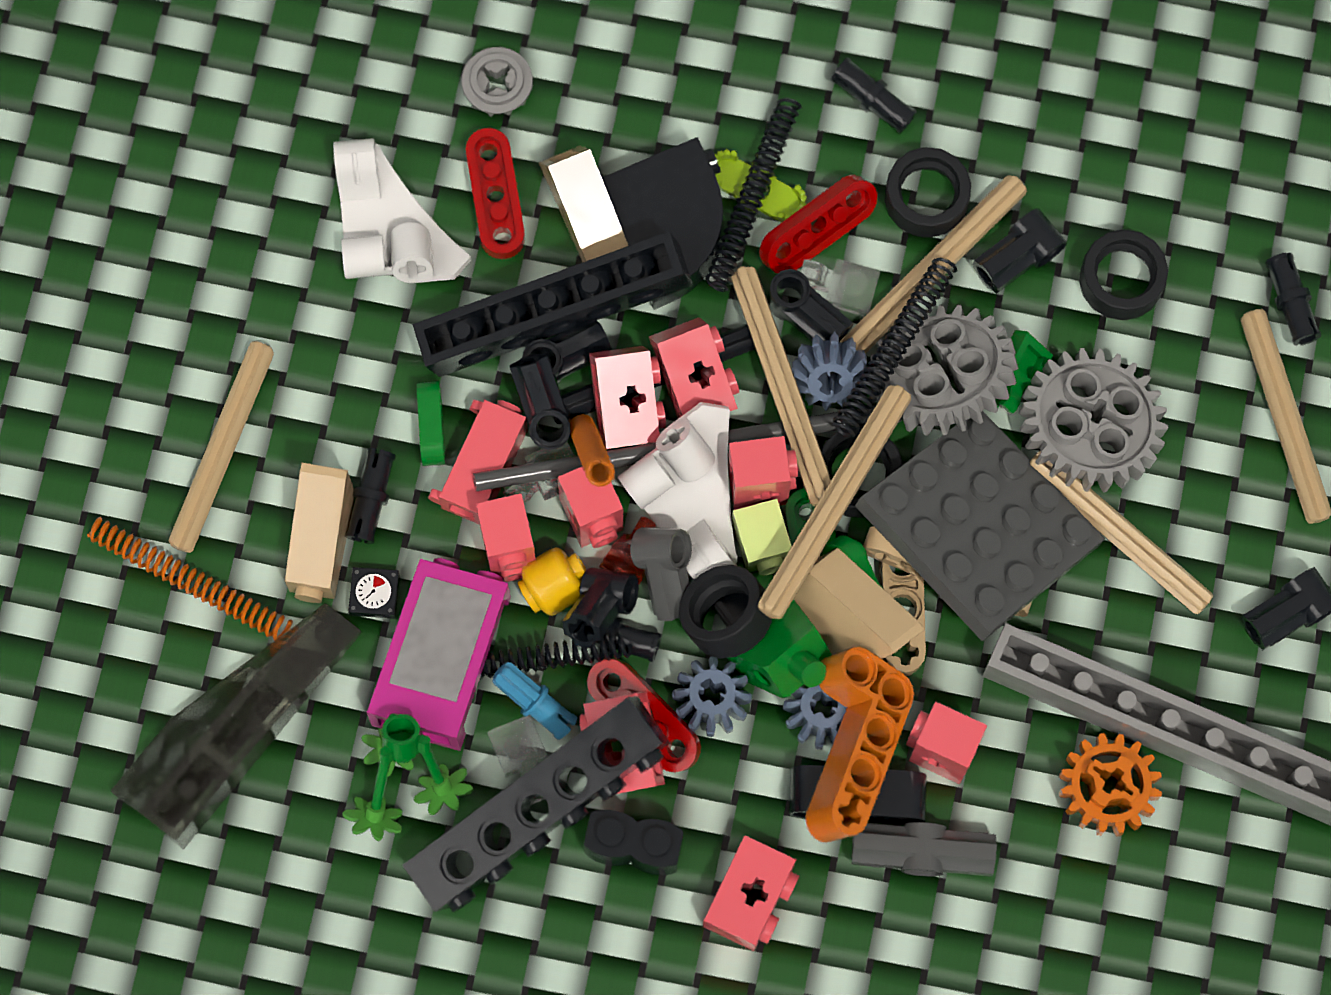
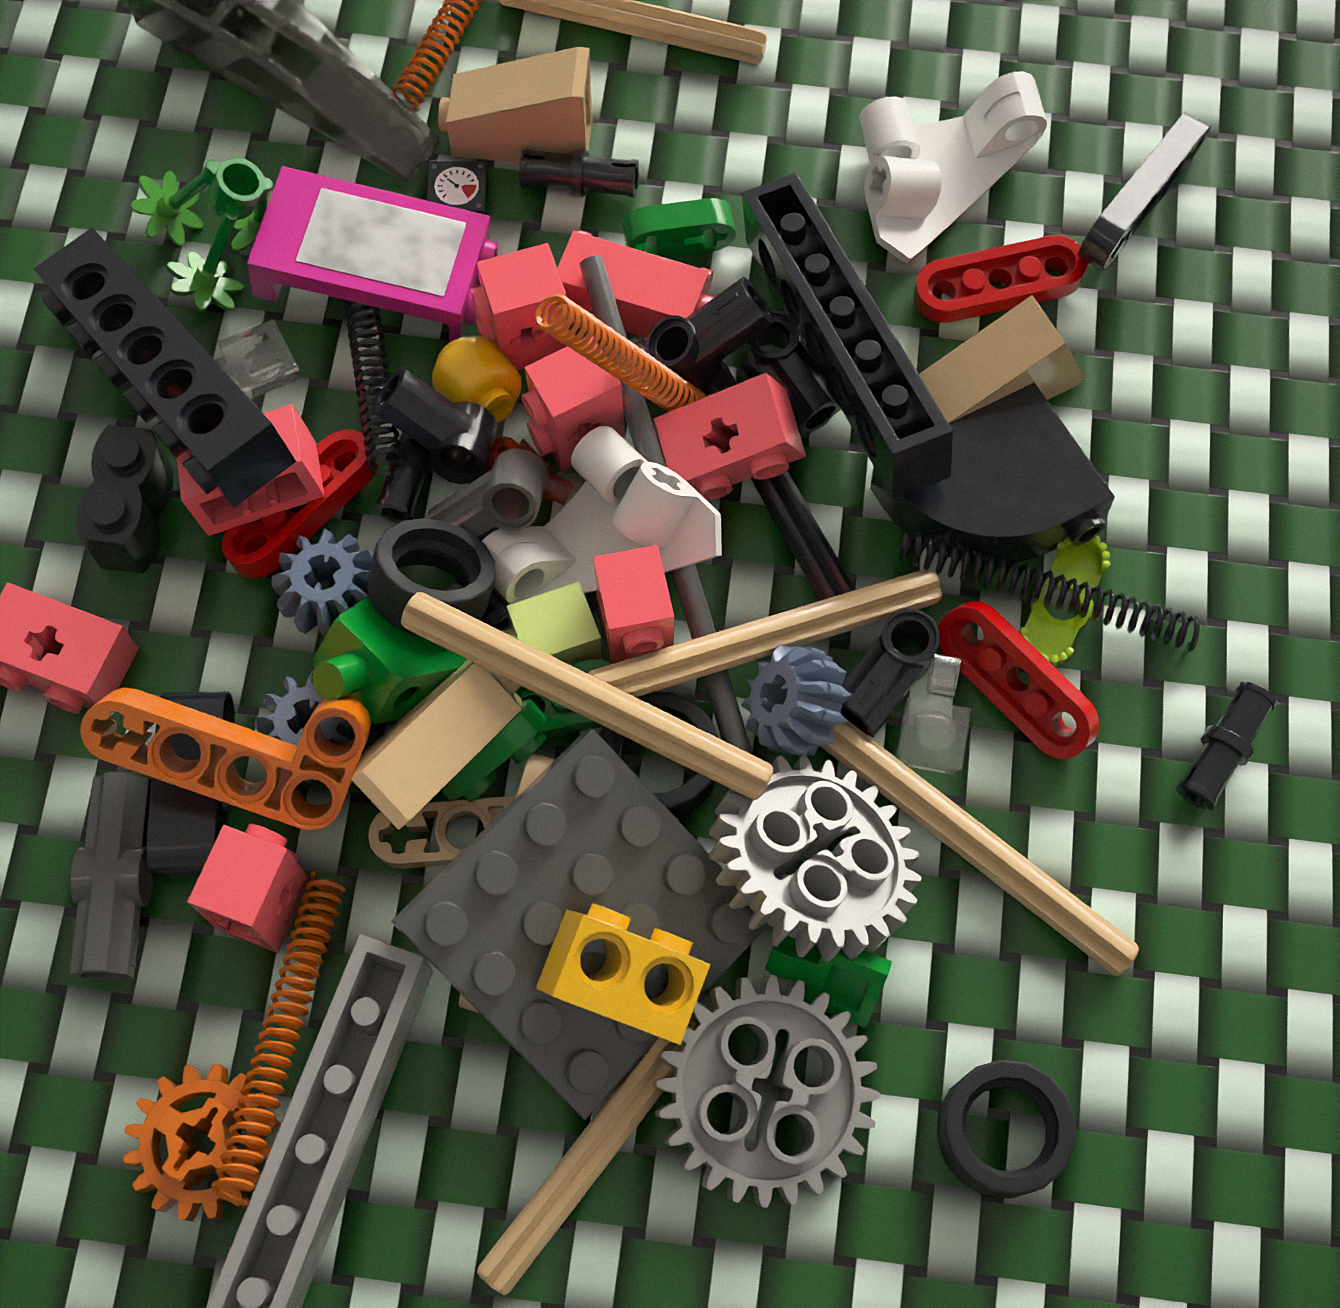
camera: 85 degrees right, 5 degrees down
light grey gear [462,47,532,117] -> none
dark azure axle [492,662,577,740] -> none
coral brick [649,317,739,419] -> none
black piece [831,258,957,438] -> none
black tyre [884,147,971,238] -> none
black piece [973,208,1067,294] -> none
none -> orange piece [211,870,346,1206]
none -> yellow brick [536,903,710,1045]
none -> beam [1077,112,1211,271]

